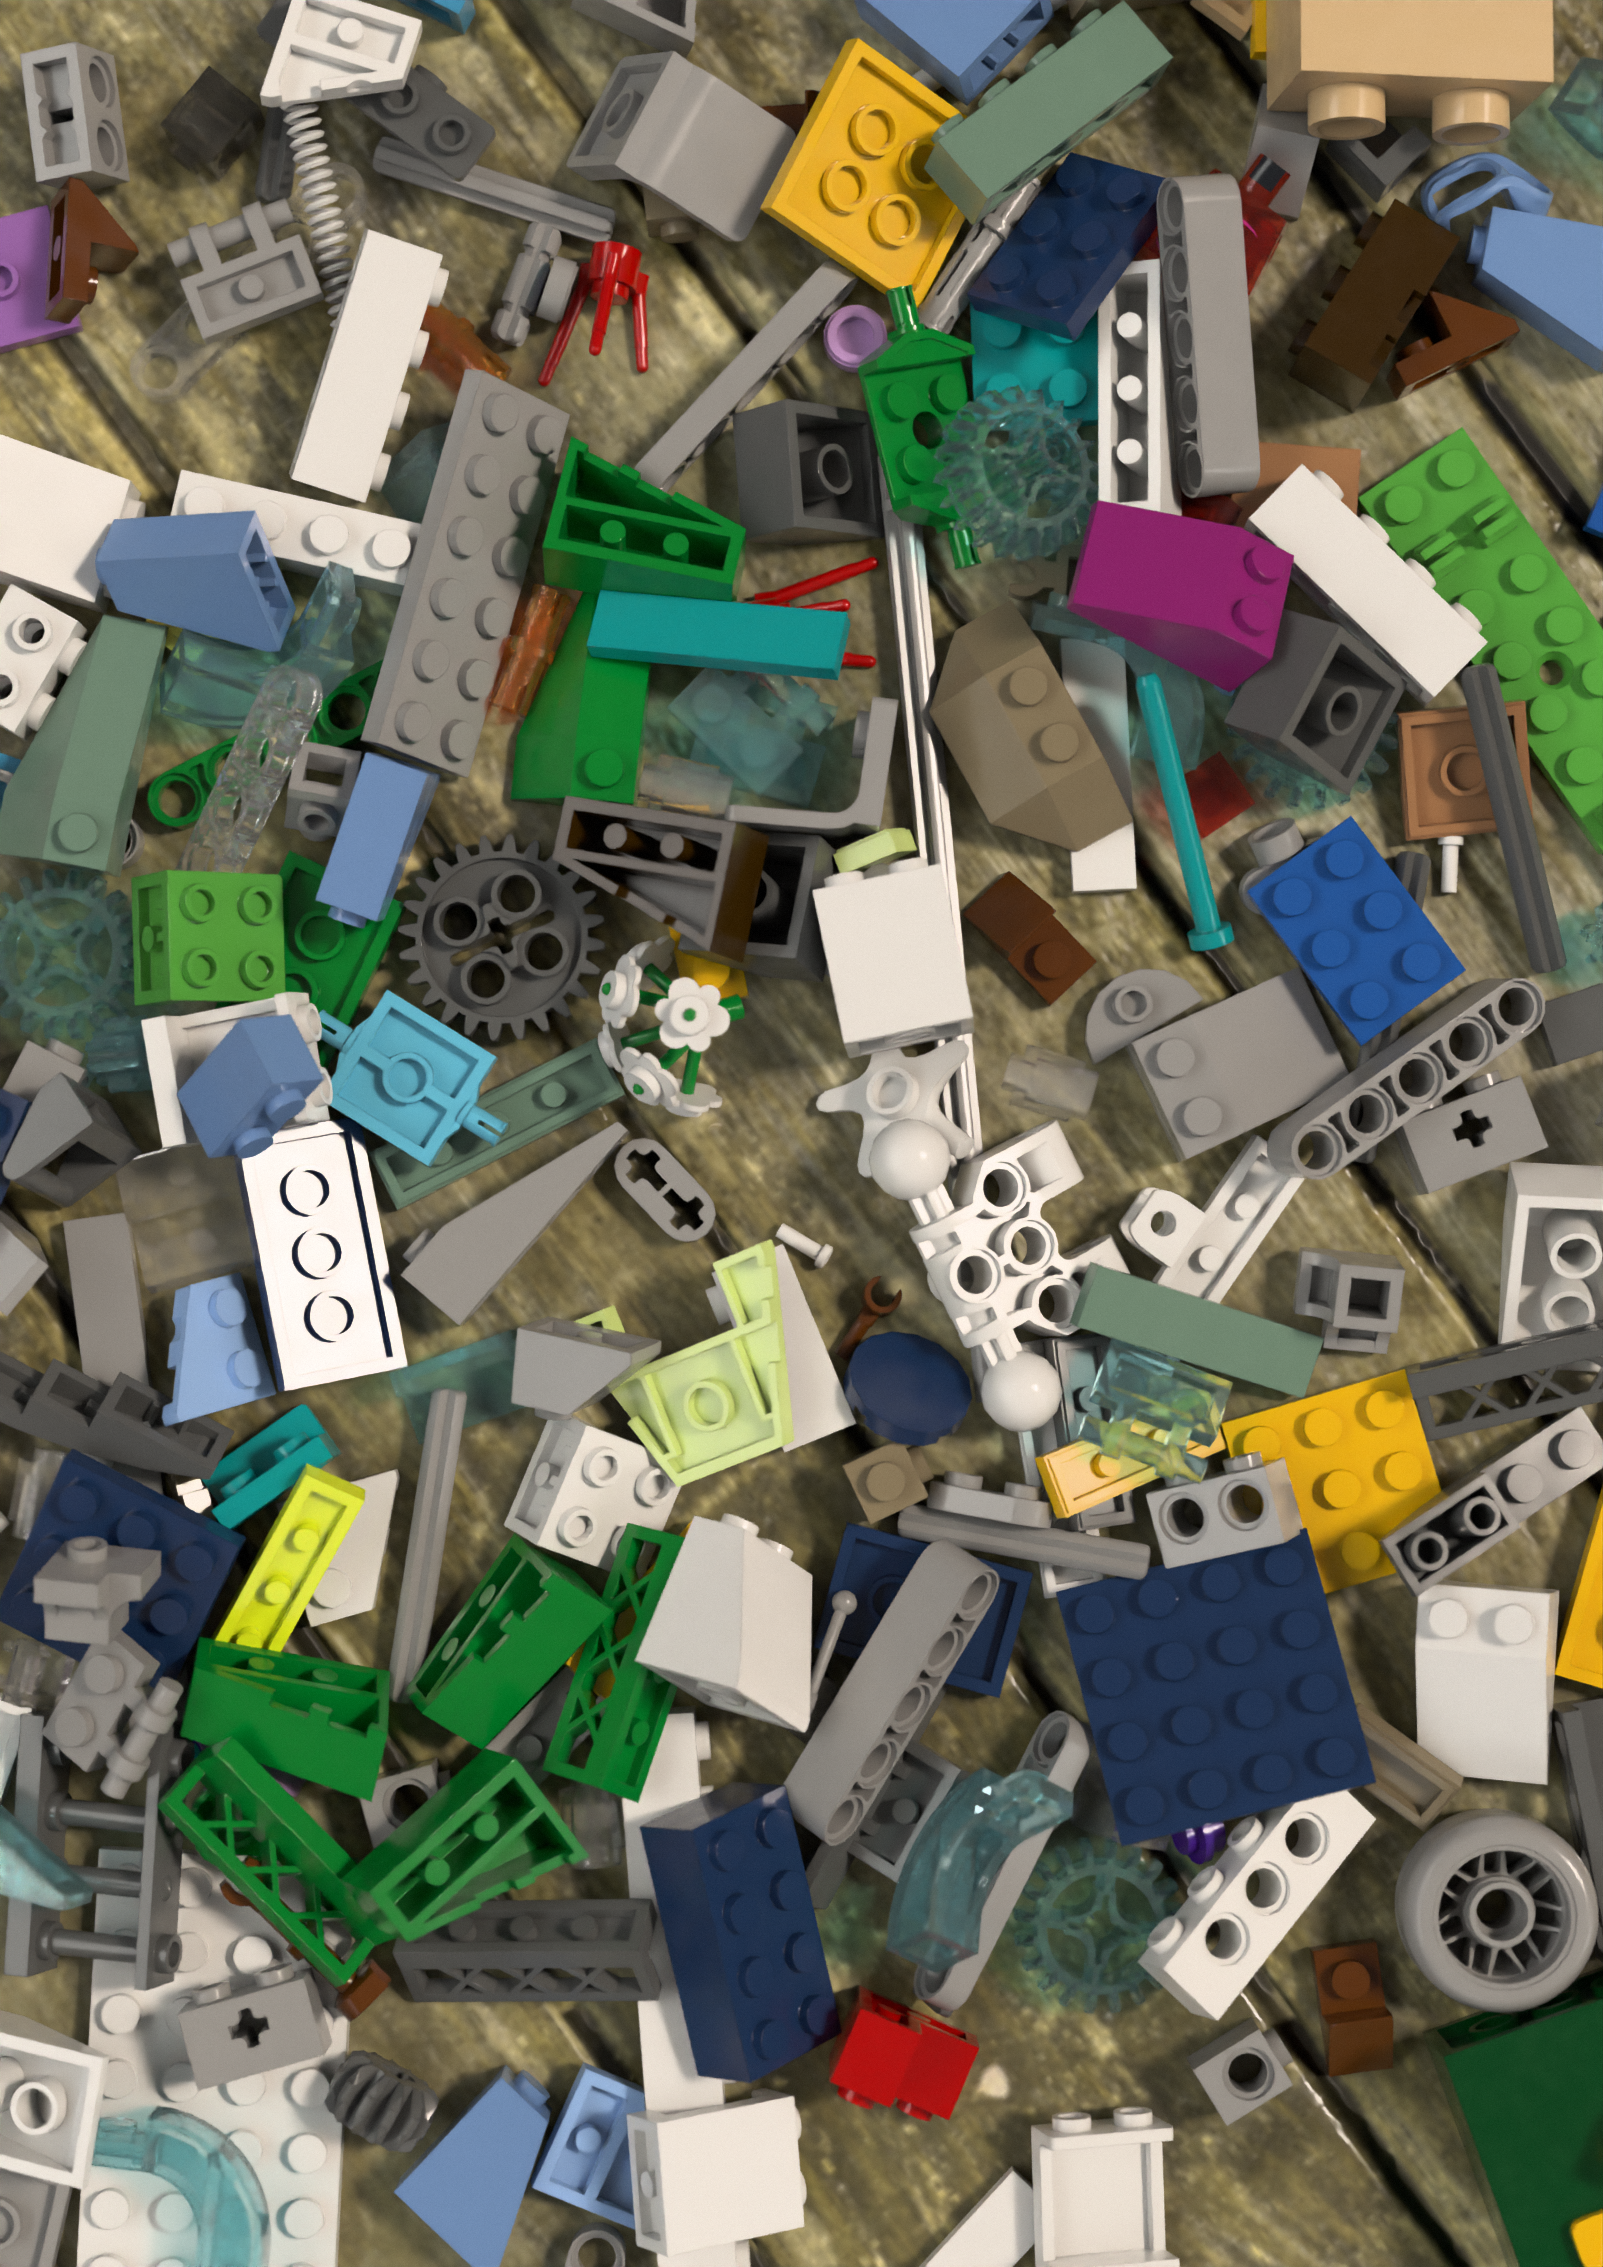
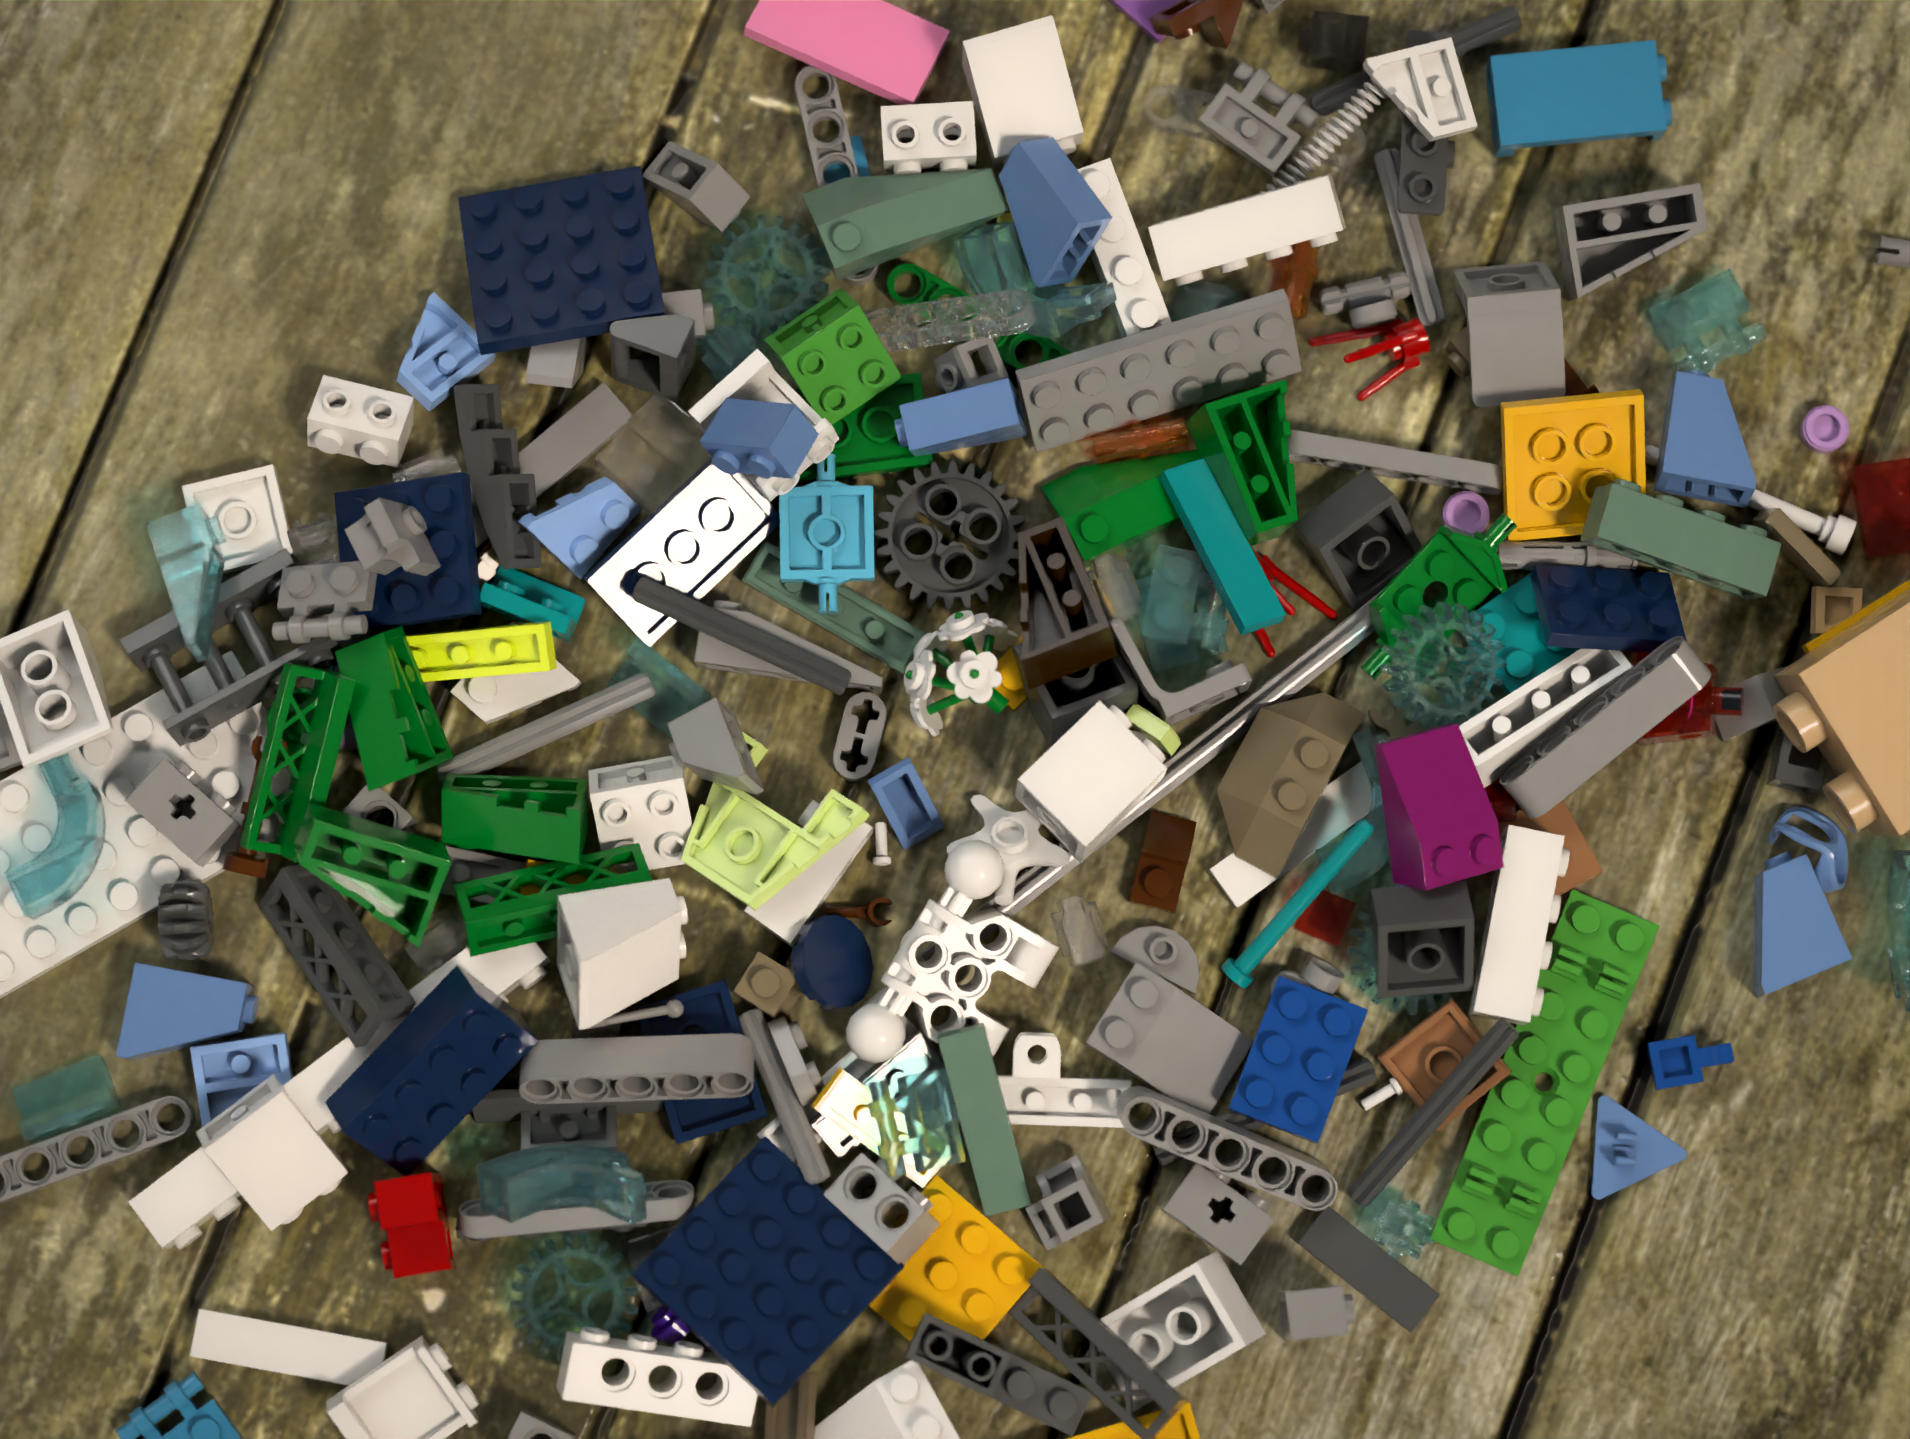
camera: 55 degrees right, 5 degrees down
dark brown wedge [1288,198,1460,414] -> none
reddish brown slope [1386,291,1520,401] -> none
none -> dark grey axle [632,577,851,695]
none -> medium blue slope [867,757,945,850]

